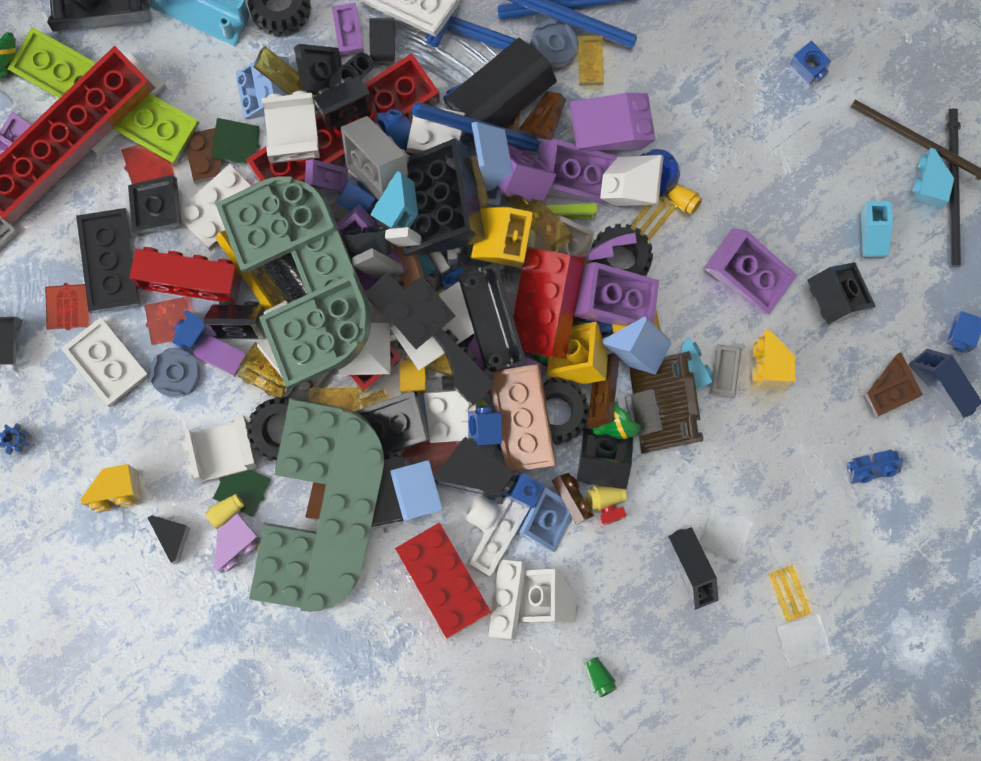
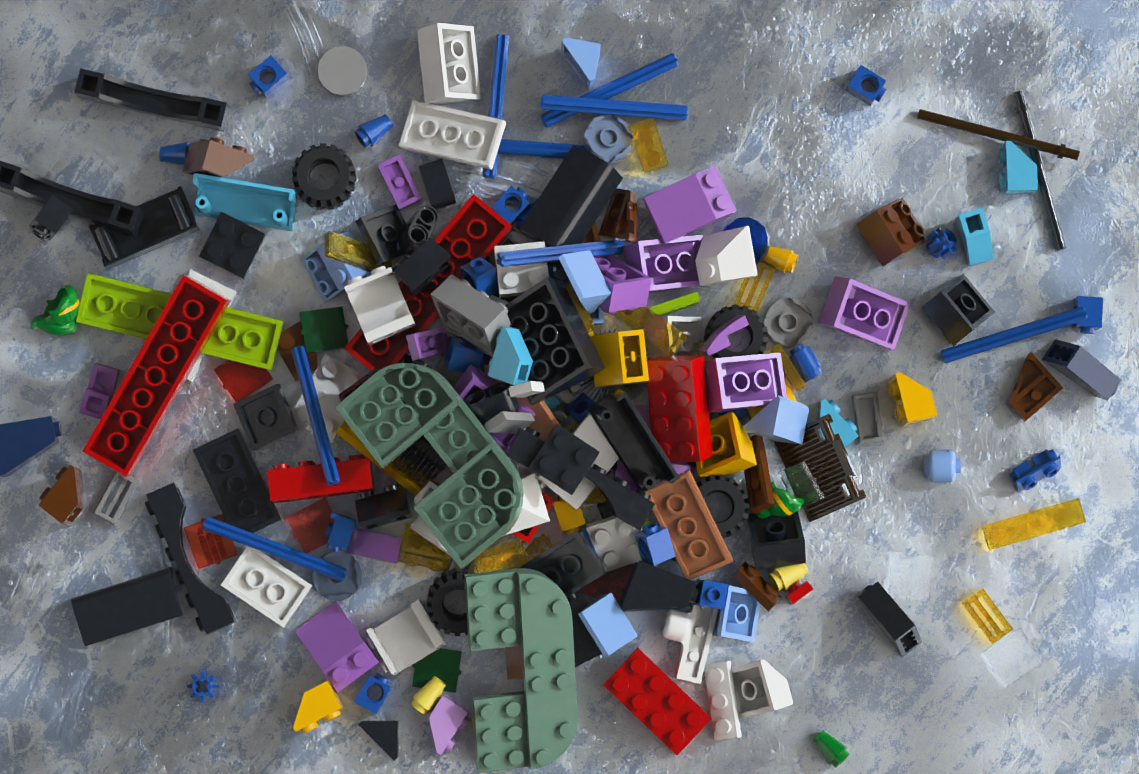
camera: 20 degrees left, 5 degrees up
none -> black arch [145,482,237,635]
none -> black plate [199,212,267,279]
none -> blue axle [202,517,347,581]
none -> blue axle [291,346,340,485]
none -> medium lavender slope [295,601,379,693]
none -> blue brick [354,673,392,714]
none -> blue brick [491,186,530,225]
none -> light grey tile [764,298,813,348]
none -> clear yellow tile [770,343,806,392]
none -> blue brick [788,344,822,383]
none -> reddish brown slope [856,197,928,266]
none -> light blue head [925,450,961,483]
none -> blue gear [926,227,957,260]
none -> blue axle [941,306,1088,363]
none -> clear yellow tile [981,498,1086,550]

